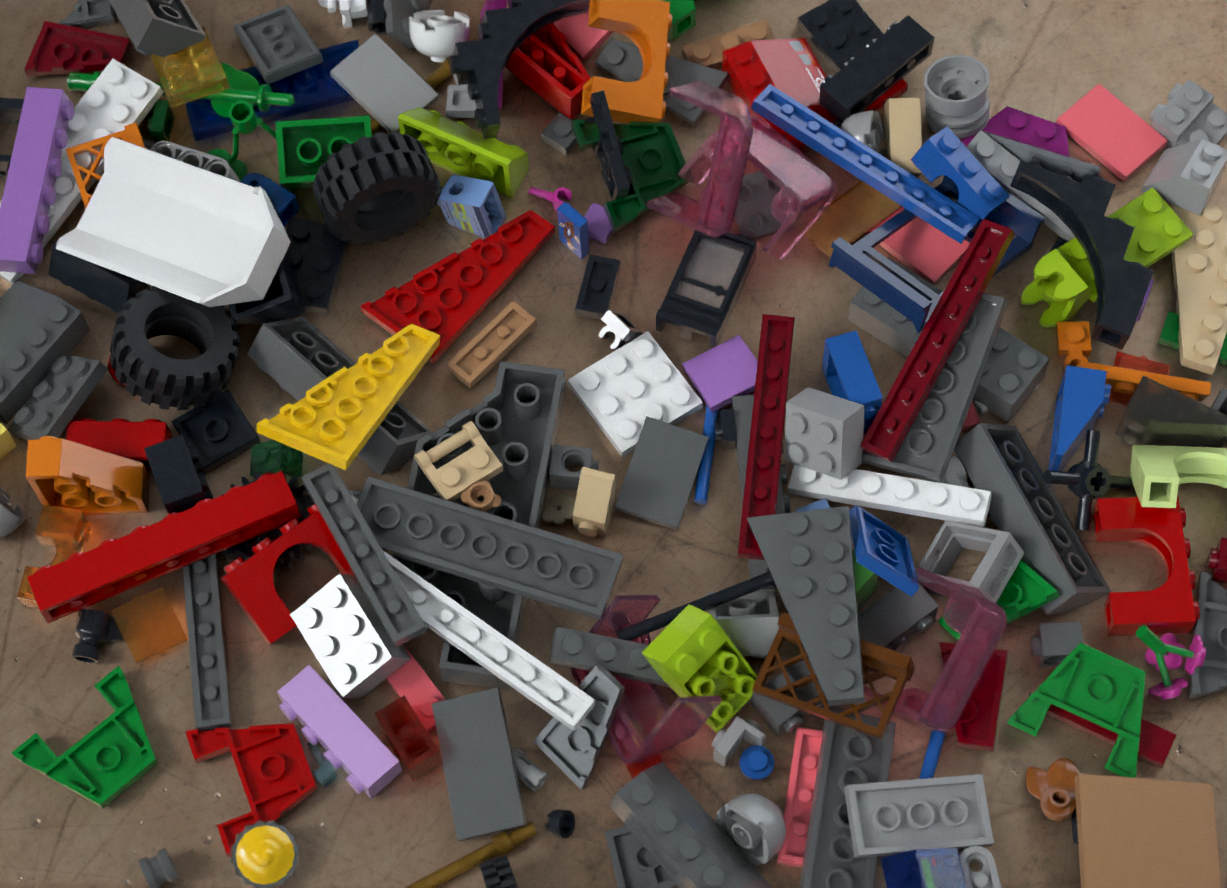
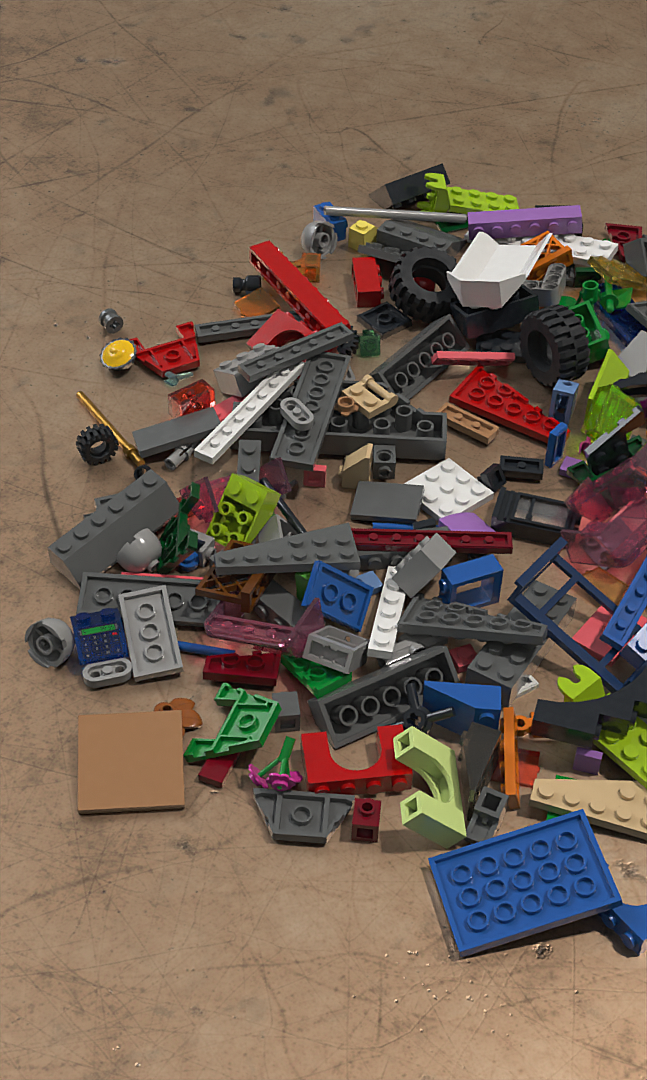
camera: 80 degrees right, 20 degrees down
green wing [11,666,158,809] -> none
orange brick [26,436,150,517] -> none
black brick [144,435,214,514] -> none
yellow wing [257,324,440,470] -> none
lavender brick [277,665,403,799] -> none
dark grey wing [533,664,625,790] -> none
dark red plate [860,219,1015,463] -> none
none -> dark green wing [157,482,200,575]
none -> light grey plate [280,397,314,431]
none -> coral tile [431,351,515,366]
none -> clear neon green brick [581,384,642,441]

